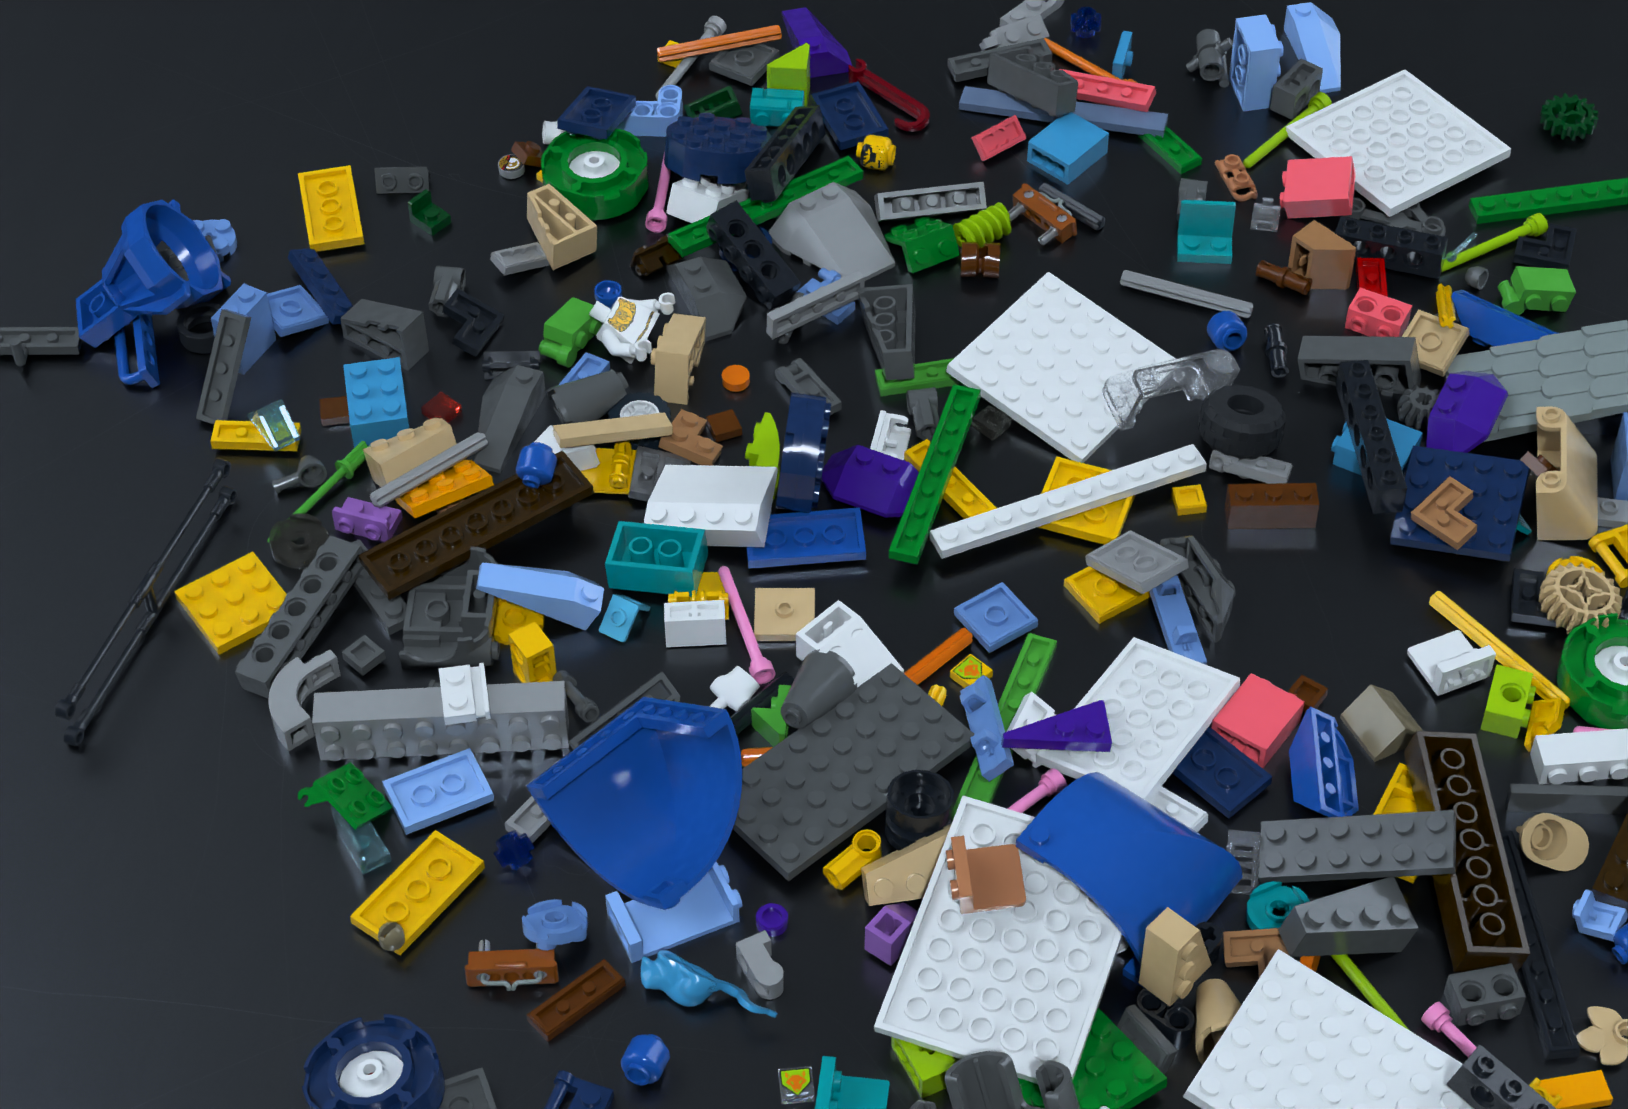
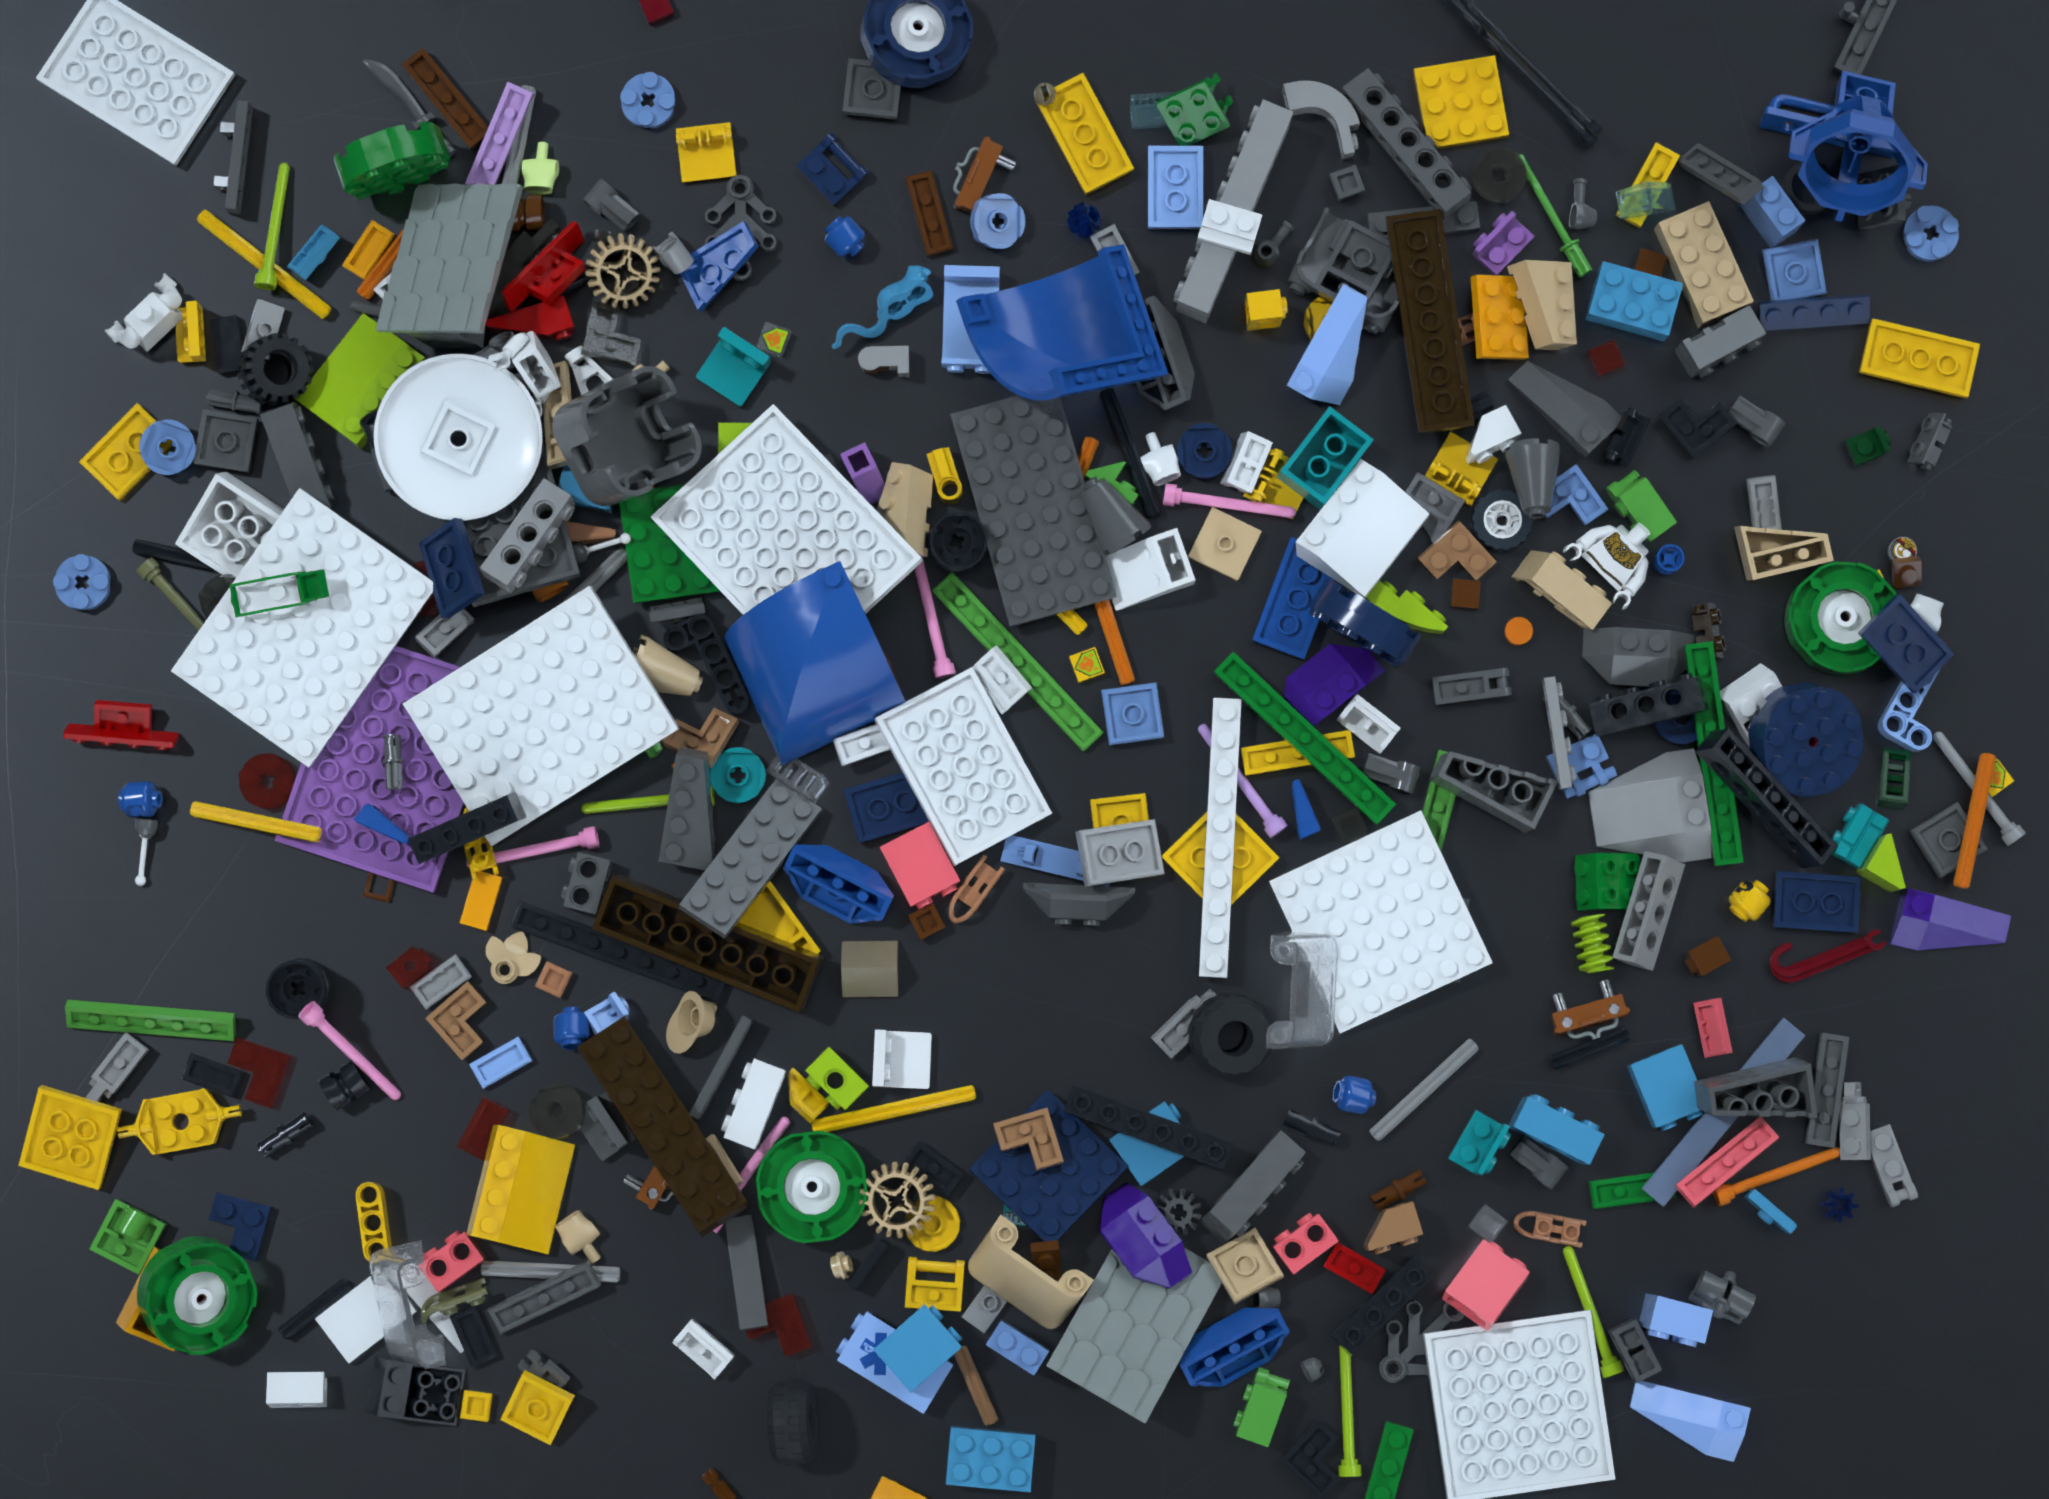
camera: 115 degrees right, 35 degrees up
light grey axle [370,432,488,508] -> none
blue head [516,442,557,488] -> none
dark grey bar [552,670,599,722] -> none
tan tile [553,412,673,448] -> none
medium azure bracket [599,594,651,642] -> none
bright pink piece [645,151,671,233] -> none
dark purple tile [756,903,788,937] -> none
nougat bracket [946,835,1026,914] -> none
medium blue hinge [959,675,1014,782] -> none
reddish brown wheel [961,242,1000,278] -> none
dark purple wing [1001,700,1112,752] -> none
tan wedge [1139,907,1212,1006] -> none
yellow tile [1171,484,1207,516] -> none
reddish brown brick [1225,483,1319,529] -> none
yellow axle [1435,283,1456,329] -> none
clear light blue hinge [1446,232,1477,262] -> none
none -> nougat tile [535,961,573,998]
none -> nougat piece [949,854,1005,923]
none -> dark blue plate [1177,423,1232,479]
none -> lavender piece [1198,724,1288,839]
none -> blue slope [1291,779,1321,840]
none -> dark azure brick [1509,1094,1605,1165]
none -> tan brick [1654,201,1754,329]
none -> reddish brown brick [1684,936,1731,977]

